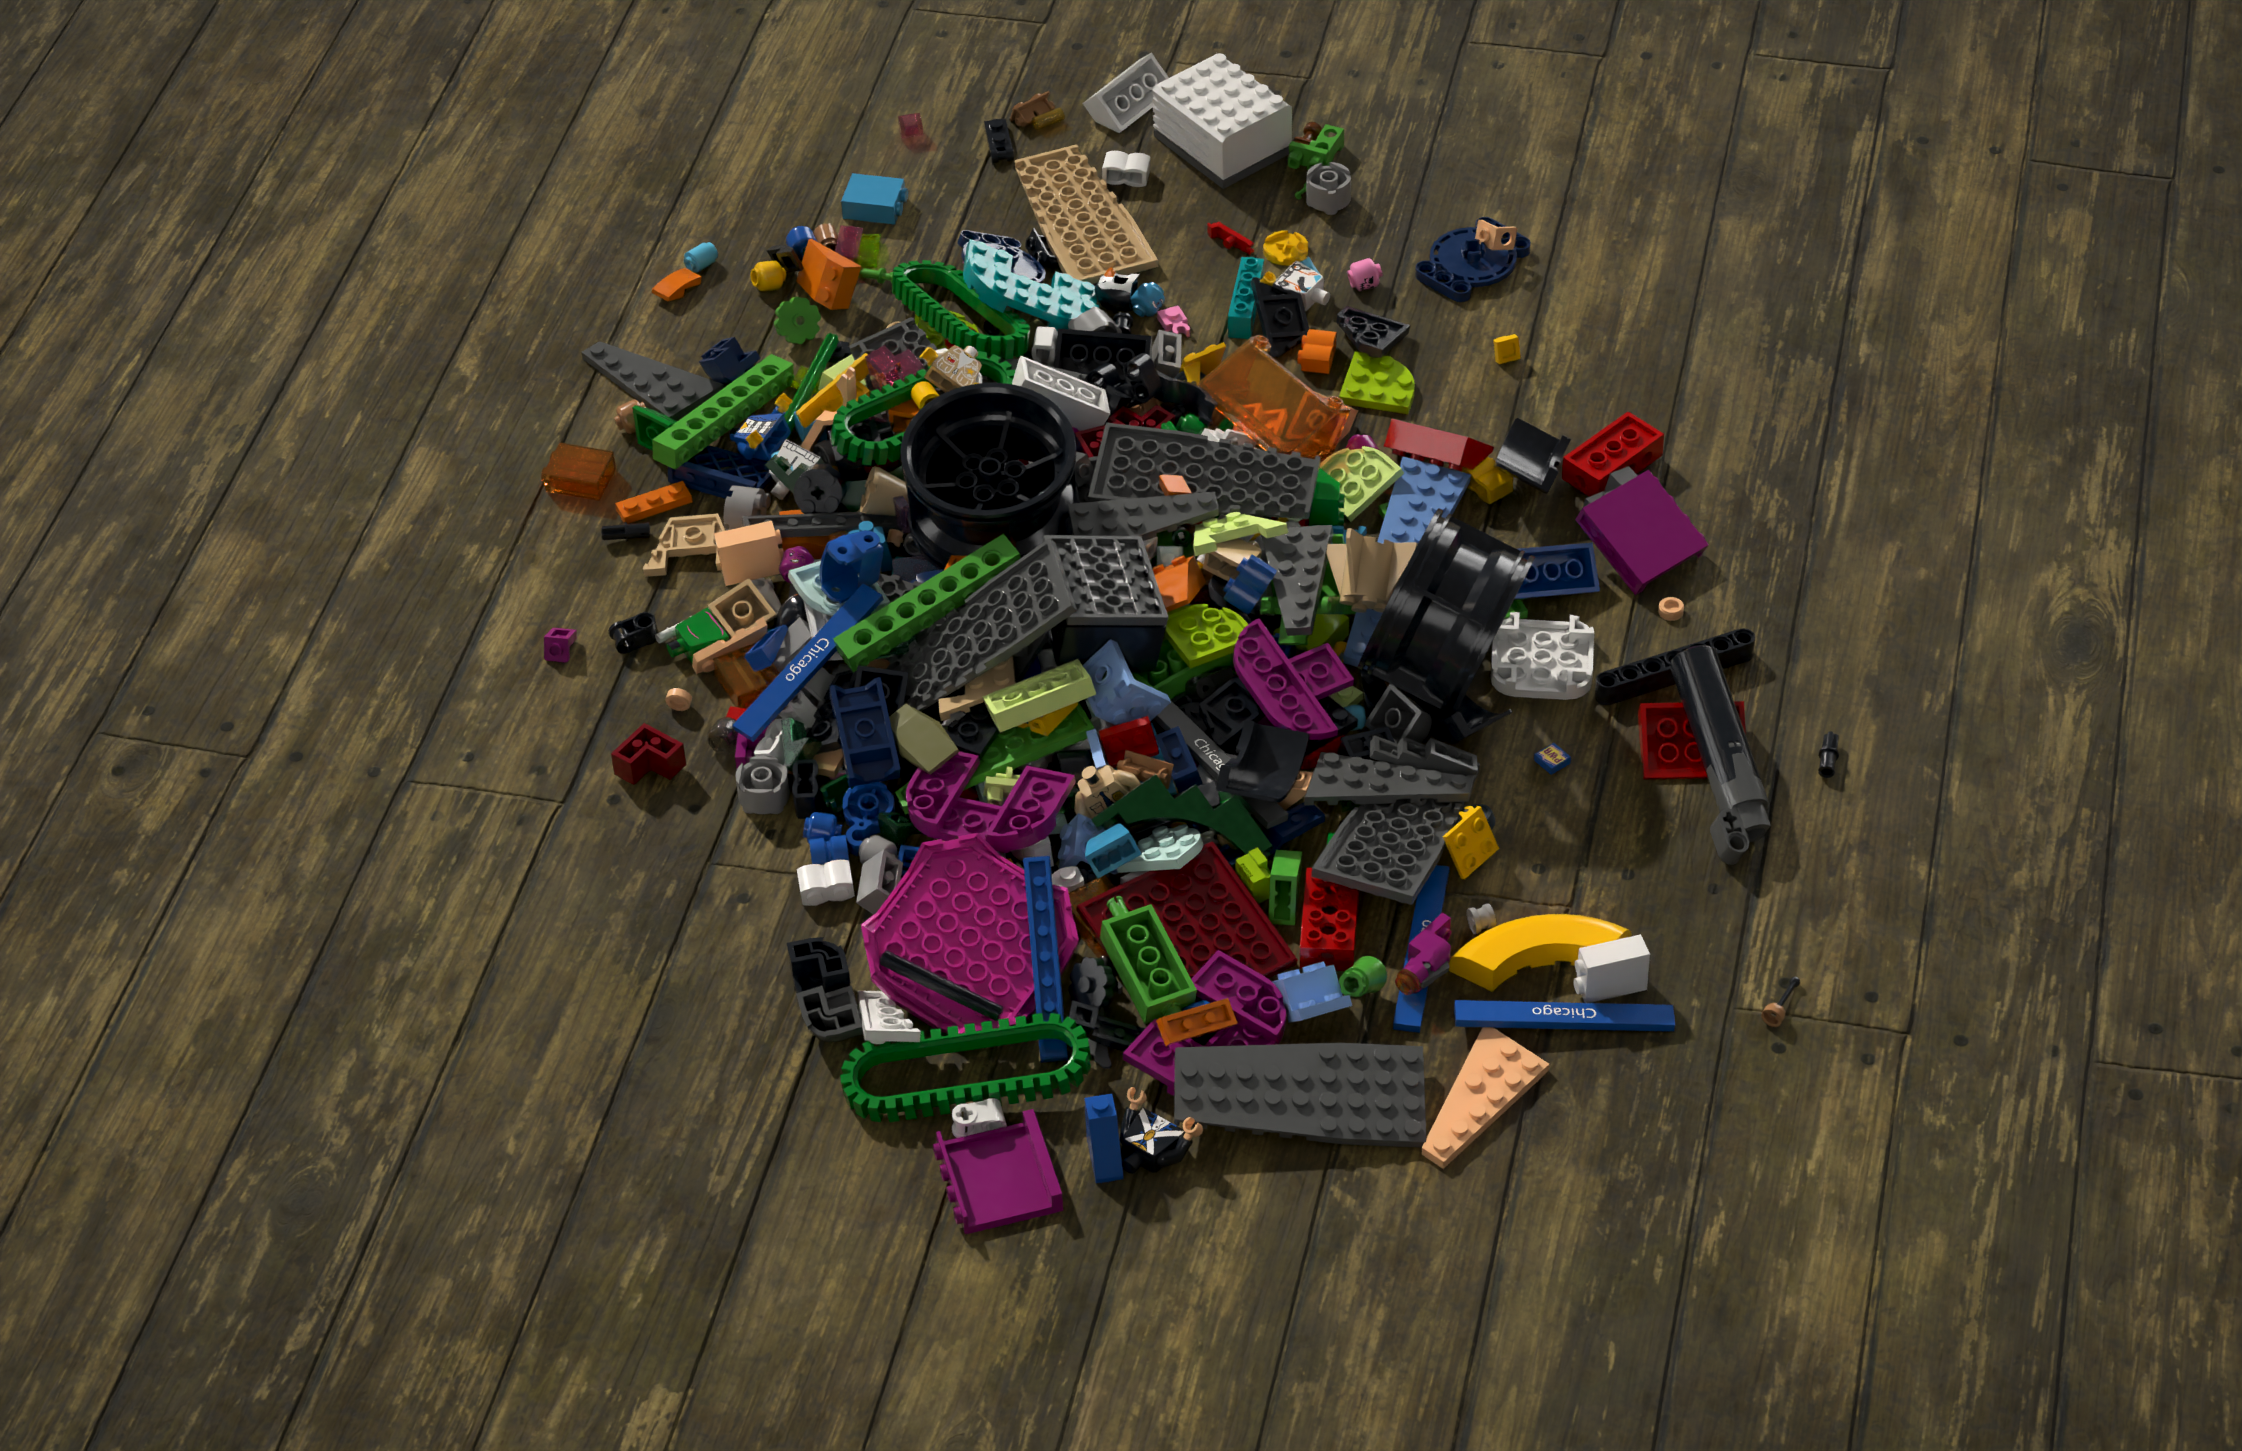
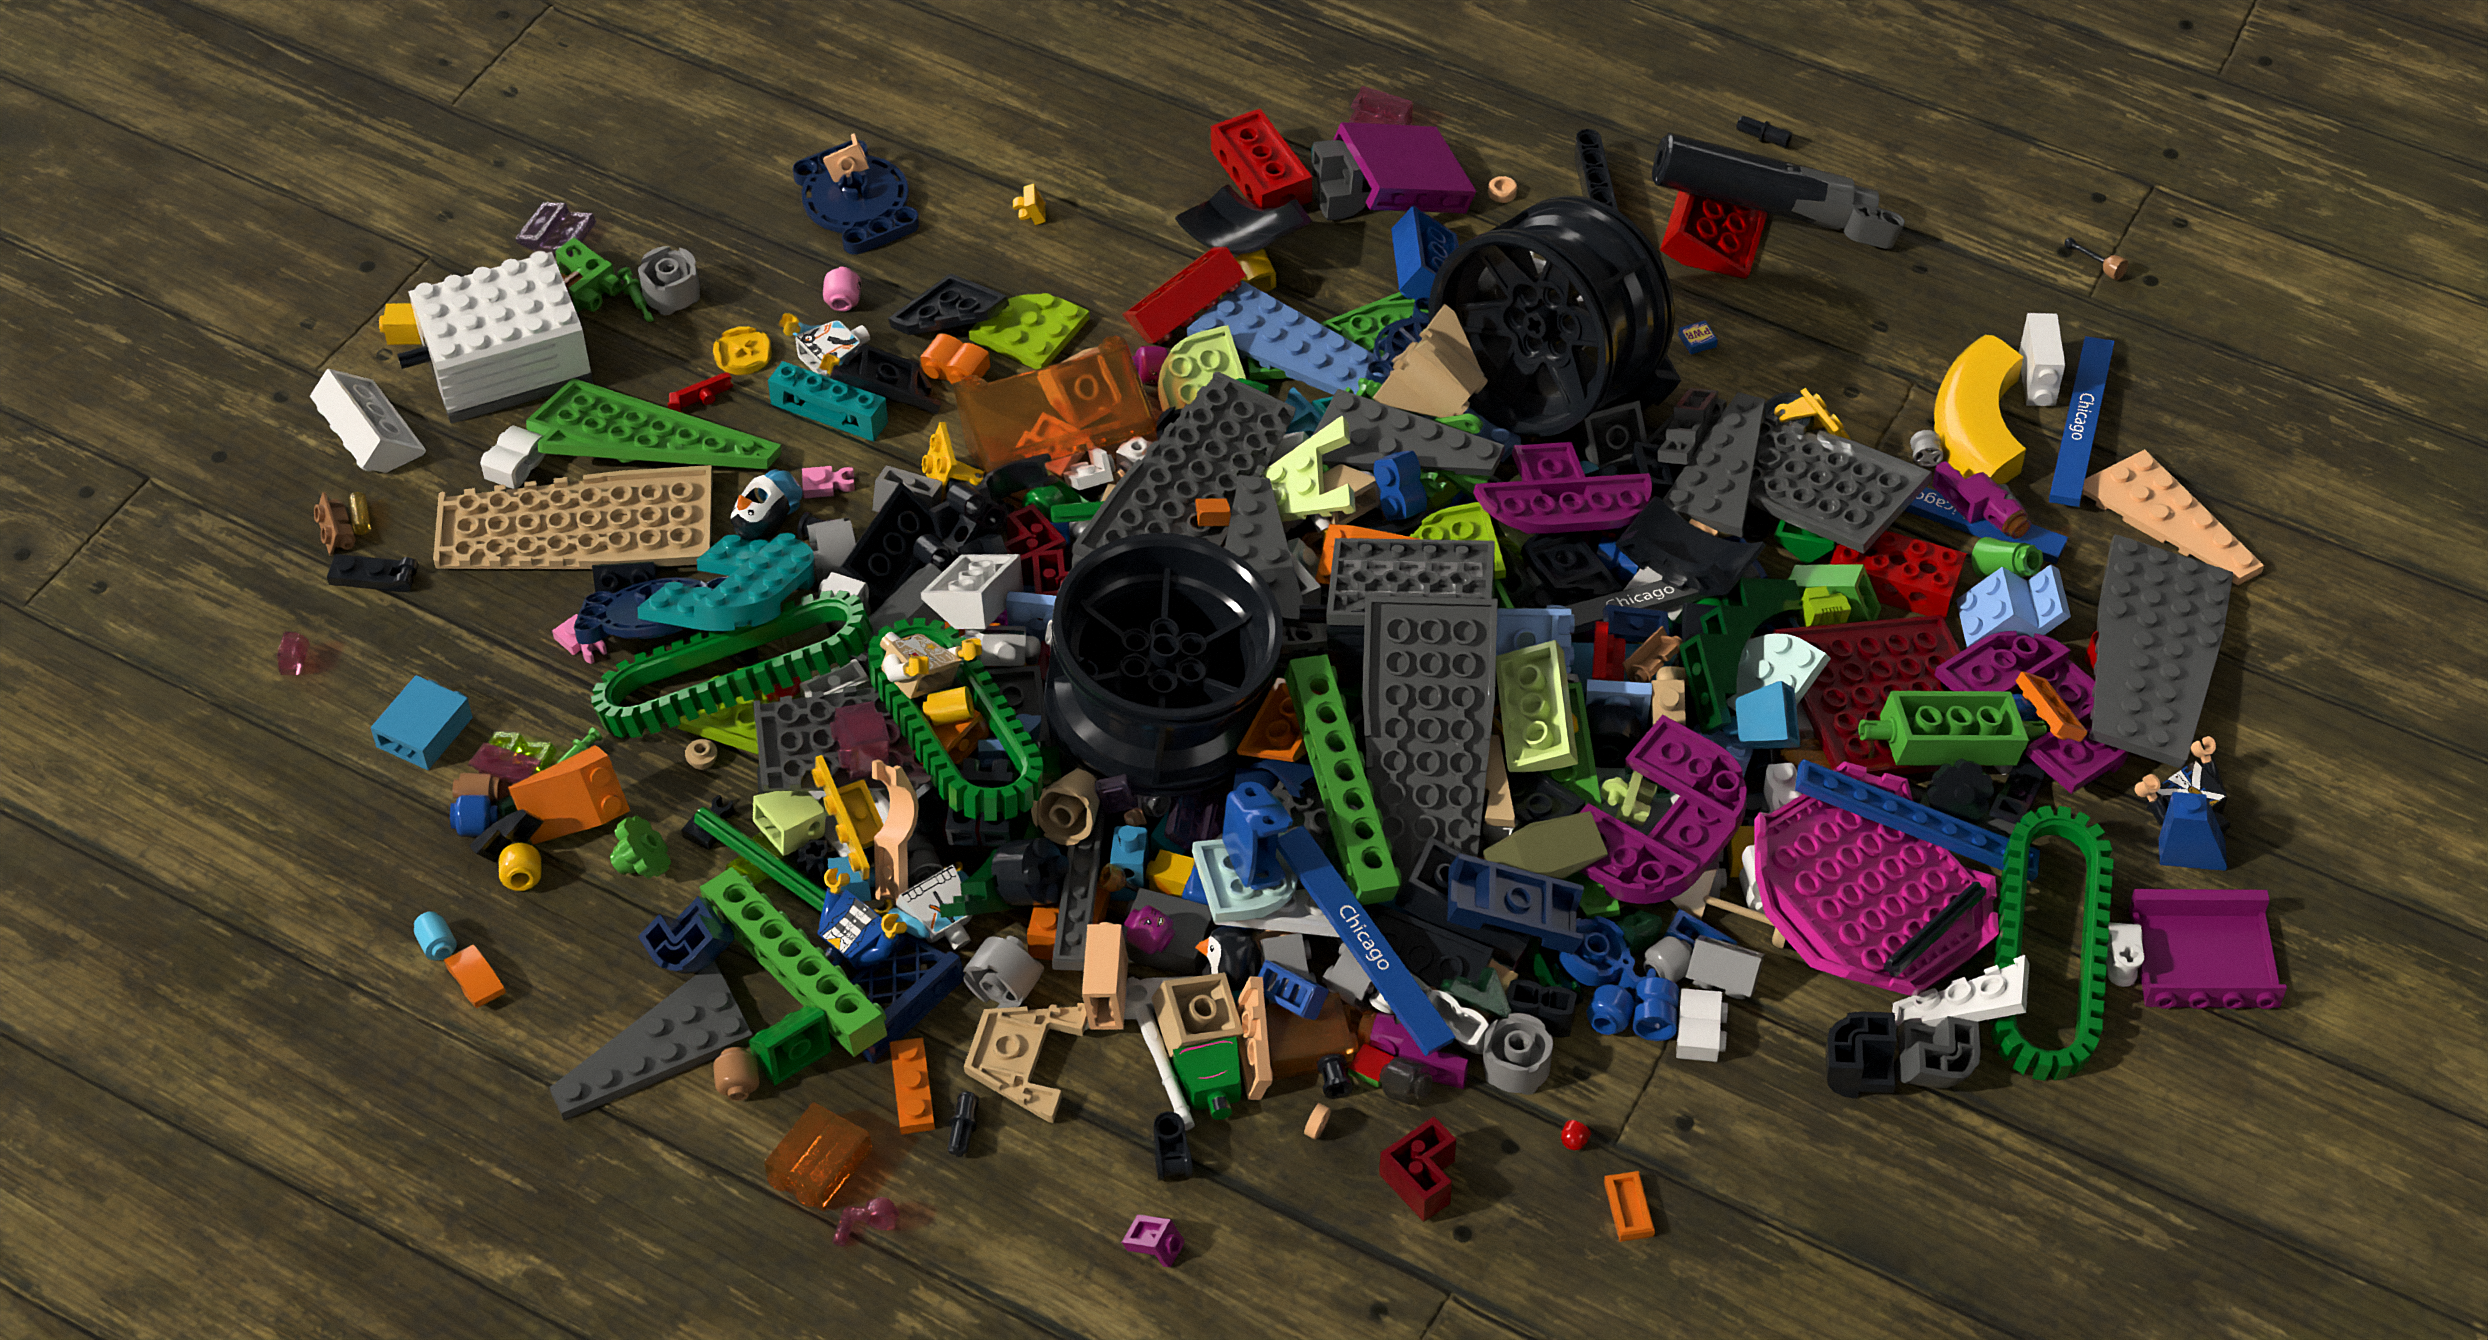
camera: 75 degrees left, 5 degrees up
none -> slope [515,202,597,257]
none -> bright green wing [526,378,781,469]
none -> clear pink plate [832,1197,899,1247]
none -> black bush [1317,1053,1353,1099]
none -> clear pink hinge [1349,86,1413,125]
none -> red hinge [1561,1120,1591,1151]
none -> orange tile [1604,1171,1655,1242]

